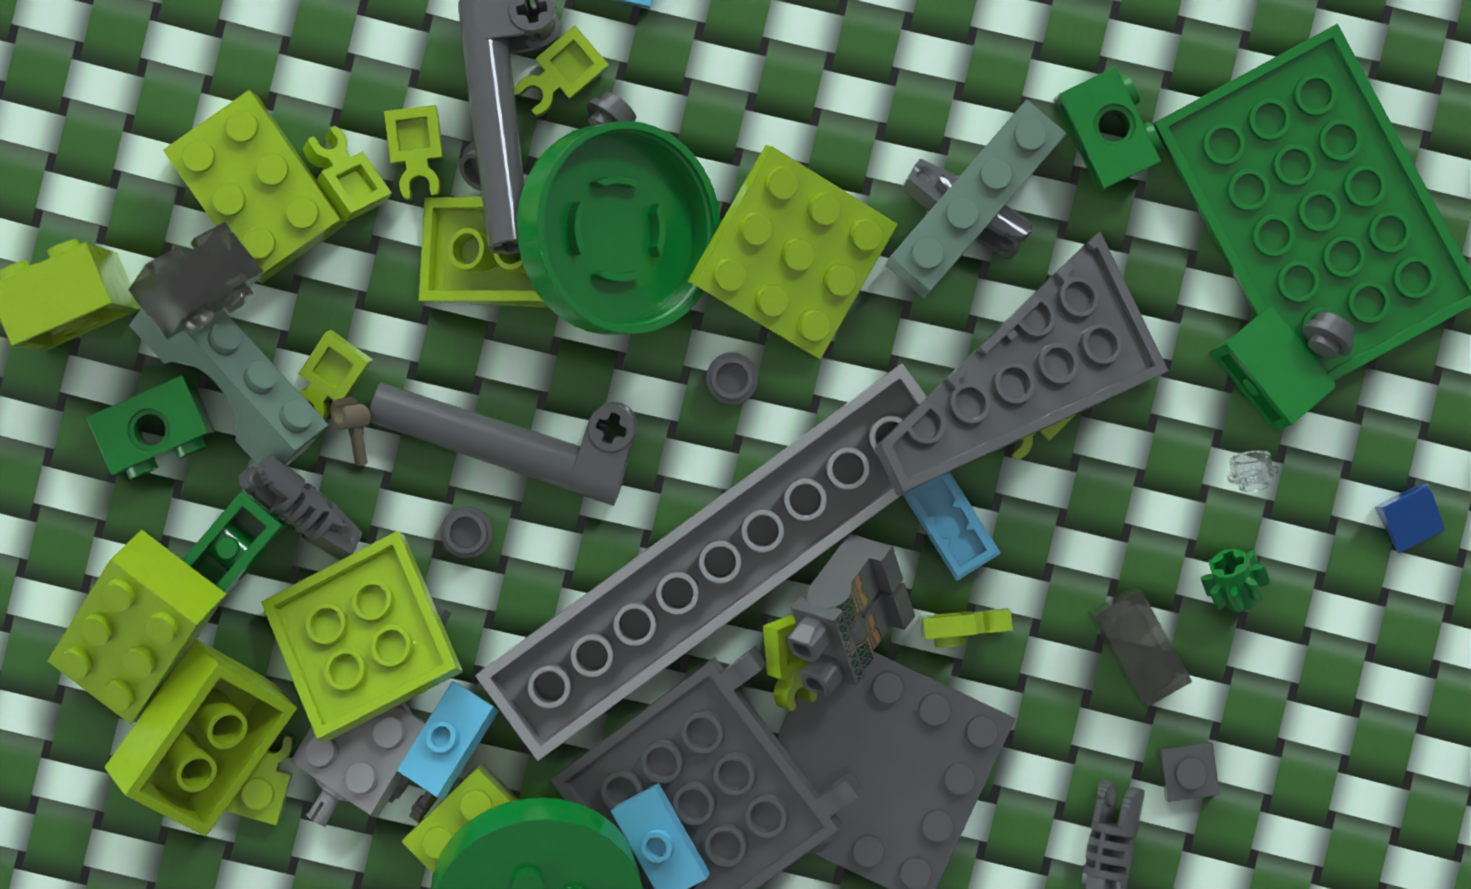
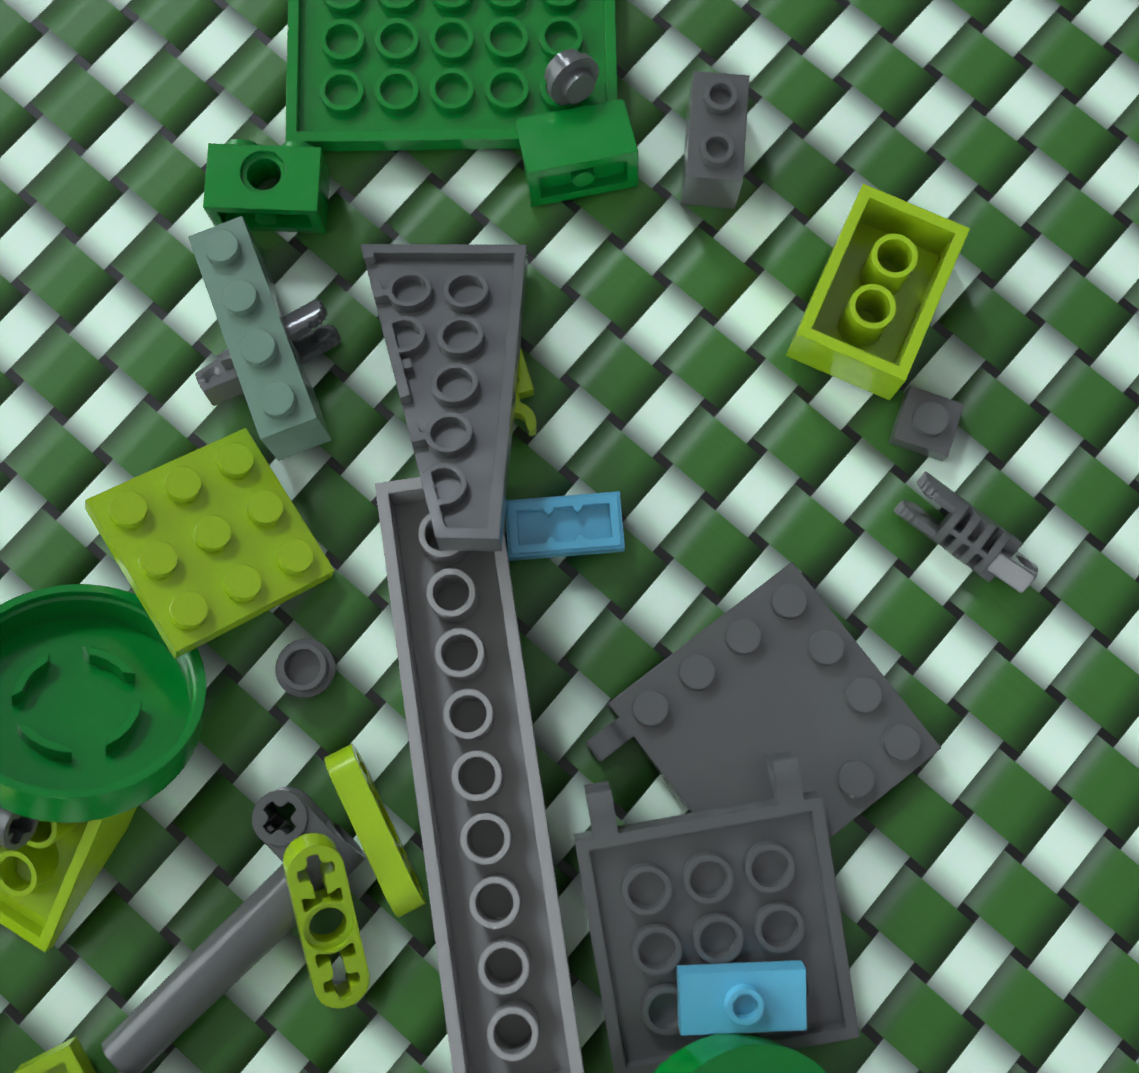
camera: 70 degrees left, 10 degrees down
dark grey plate [441,506,493,558] -> none
lime plate [763,614,817,711] -> none
dark grey hips [786,534,915,696] -> none
lime plate [920,608,1013,648] -> none
clear smoke brick [1088,587,1192,707] -> none
green gear [1201,548,1271,612] -> none
clear plate [1227,451,1279,492] -> none
blue slope [1375,483,1445,553] -> none
none -> lime beam [283,833,370,1009]
none -> lime beam [324,744,427,918]
none -> dark grey brick [680,71,750,209]
none -> lime brick [785,183,970,400]

